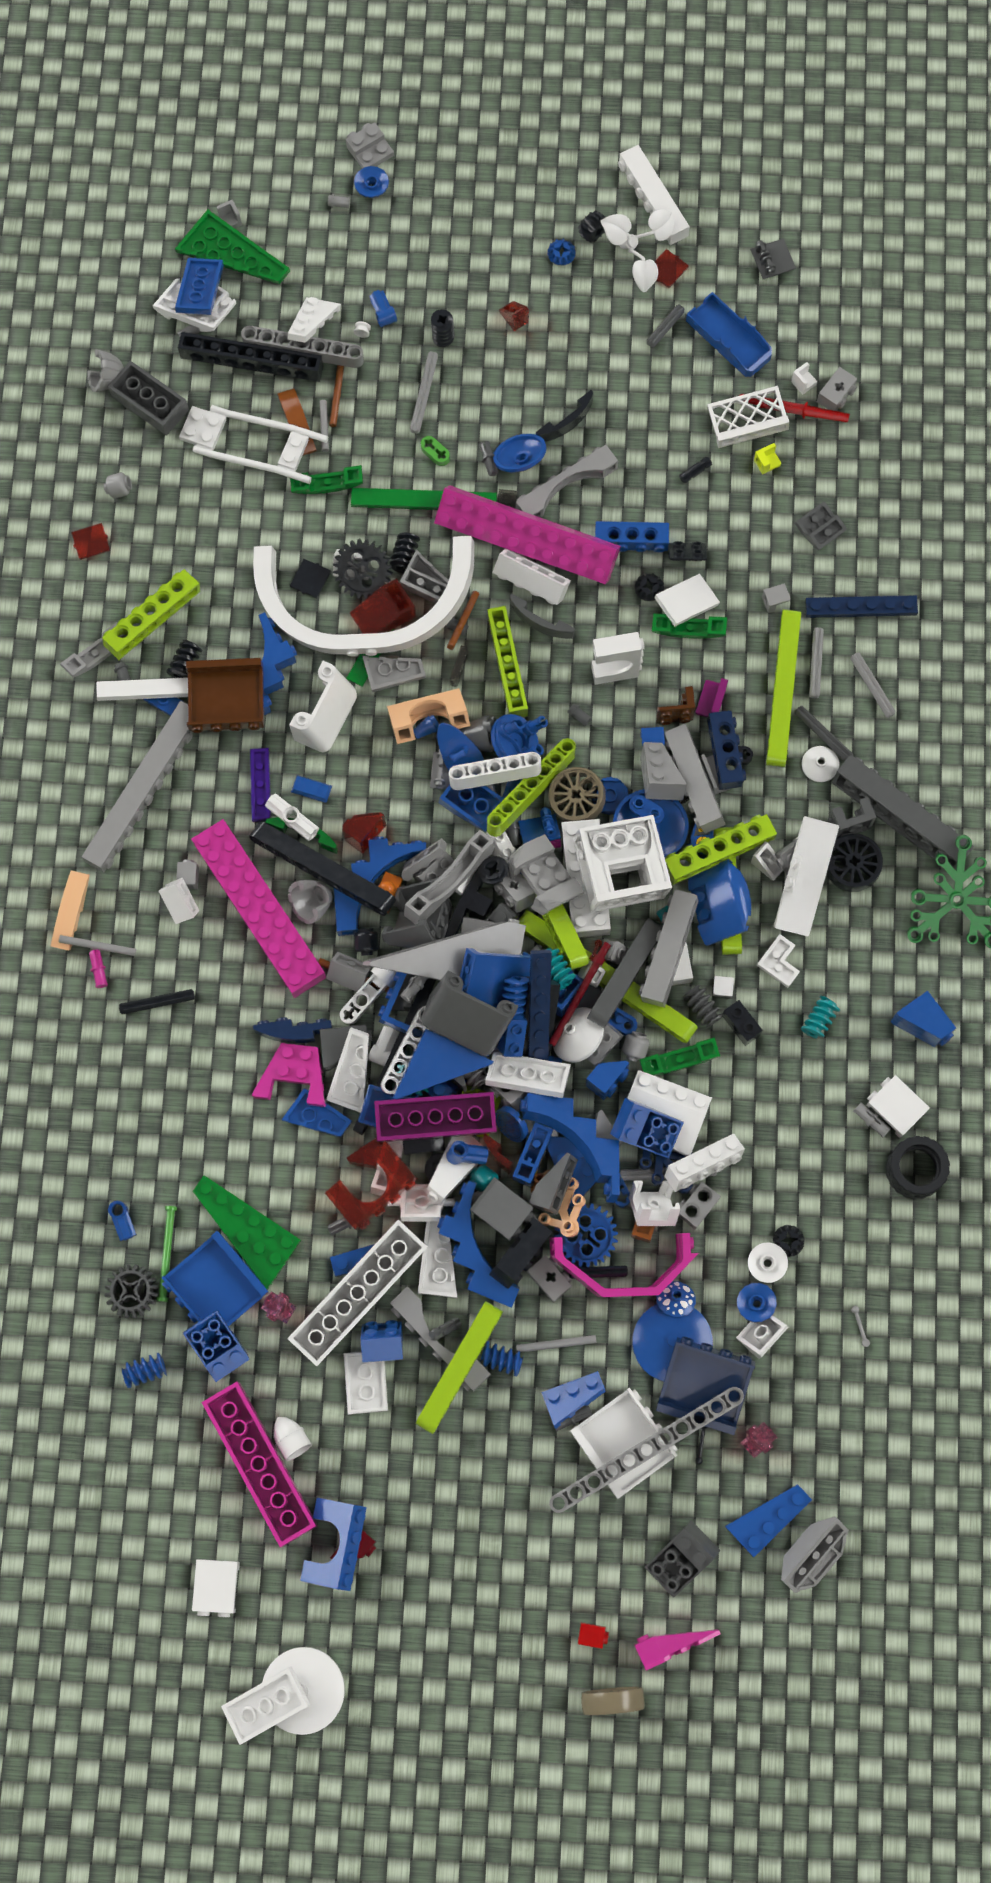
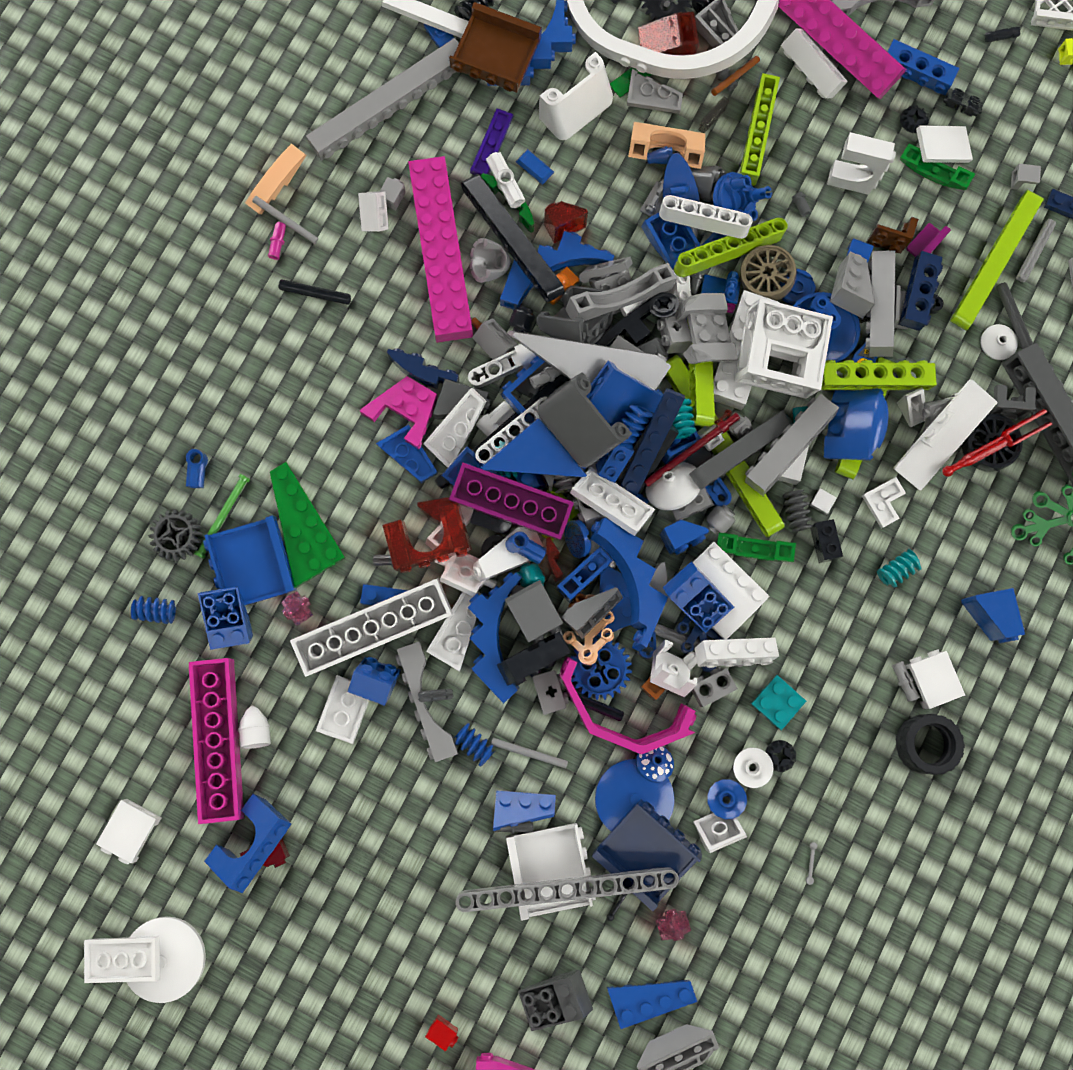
camera: 15 degrees right, 5 degrees up
lime beam [415,1301,503,1434] -> none
dark grey slope [510,593,575,639] -> none
none -> teal plate [751,675,807,730]
none -> red piece [942,409,1053,477]

